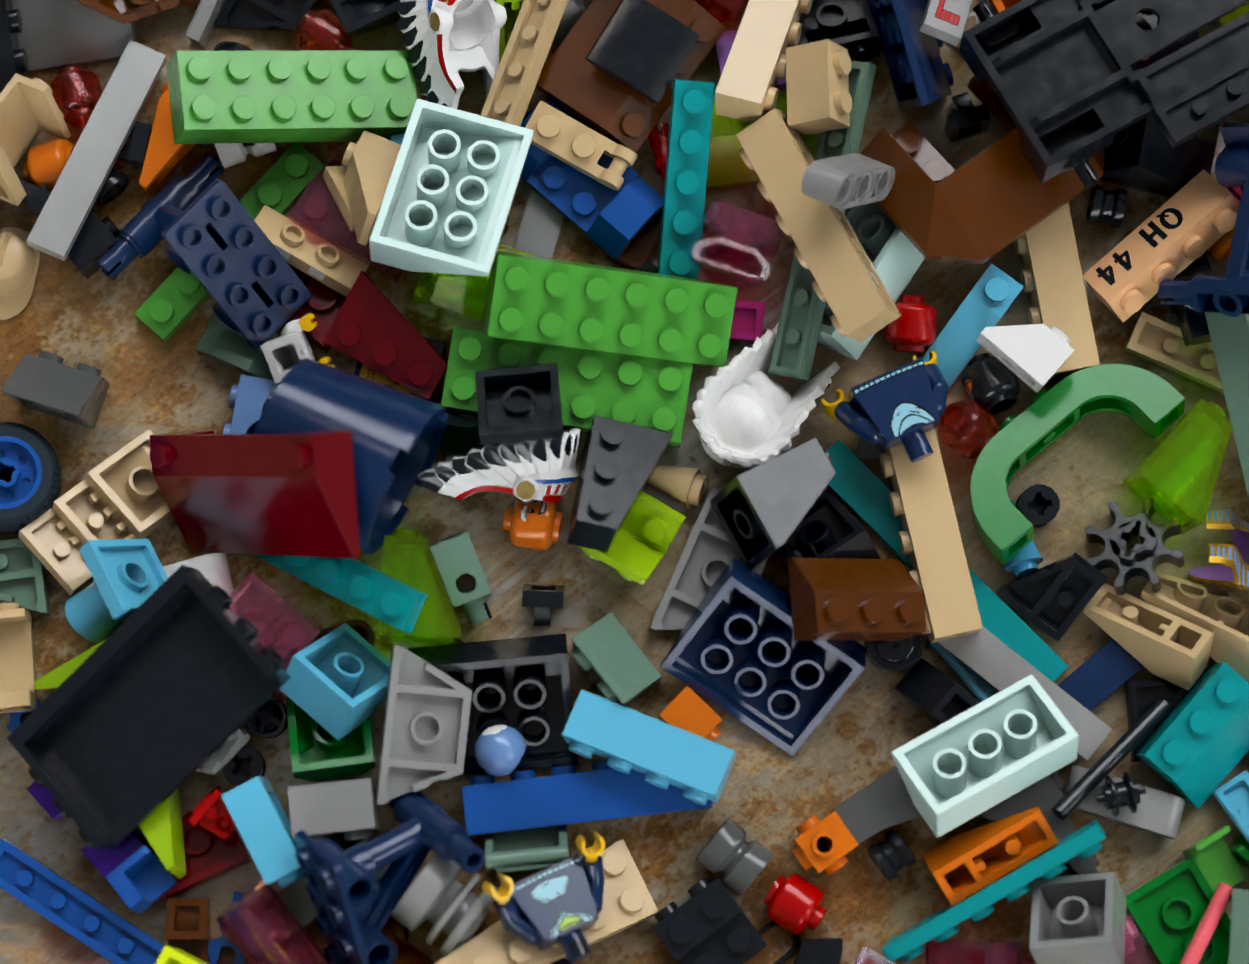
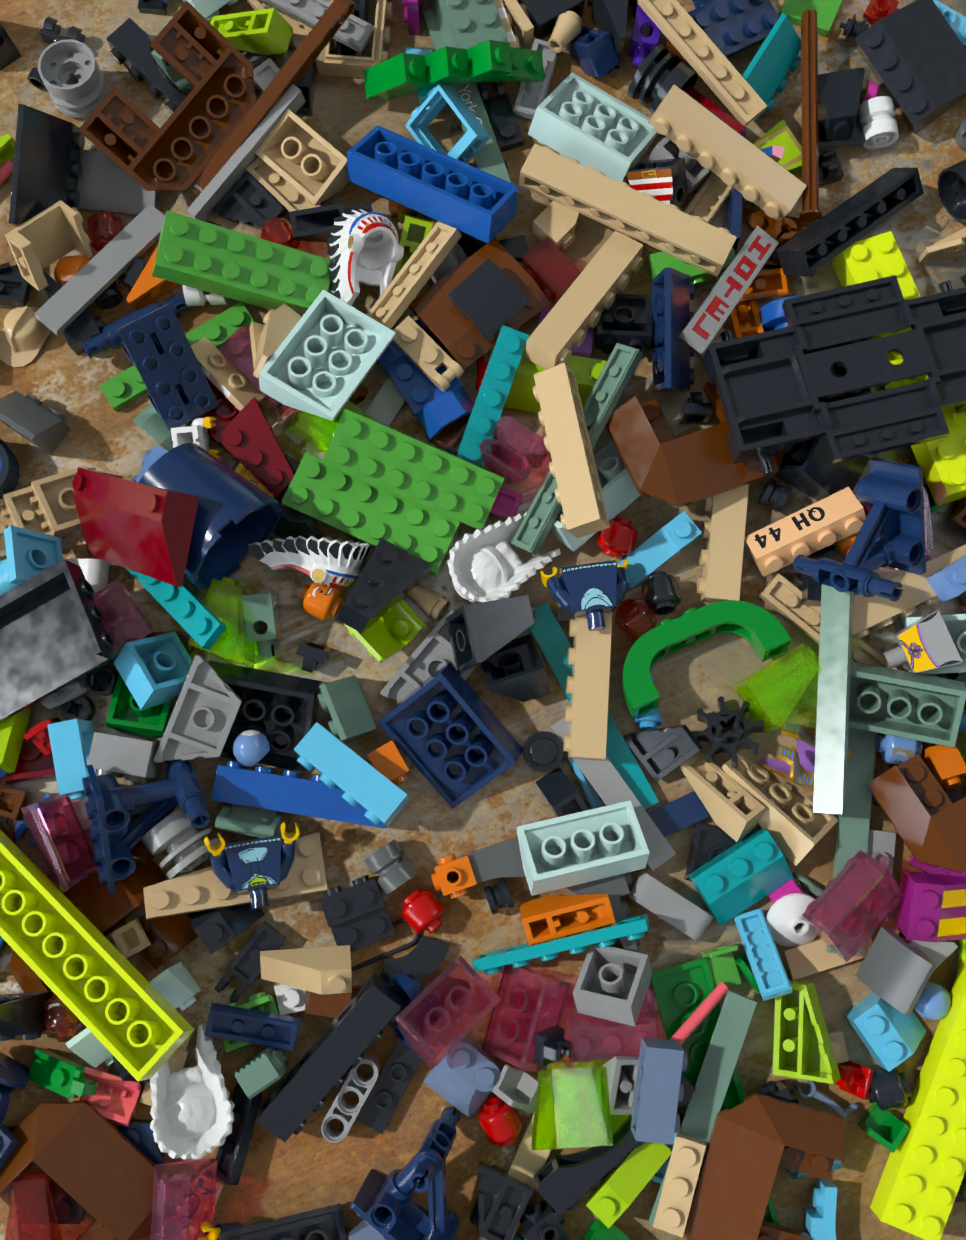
camera: 15 degrees right, 0 degrees up
black plate [475,364,564,445] -> none
tan brick [786,39,852,135] -> none
reddish brown slope [787,557,927,641] -> none
light grey beam [801,153,895,209] -> none
white slope [976,324,1074,393] -> none
black wheel [1015,484,1060,528] -> none
black bar [1052,698,1171,820] -> none
black wheel [1096,772,1146,817] -> none

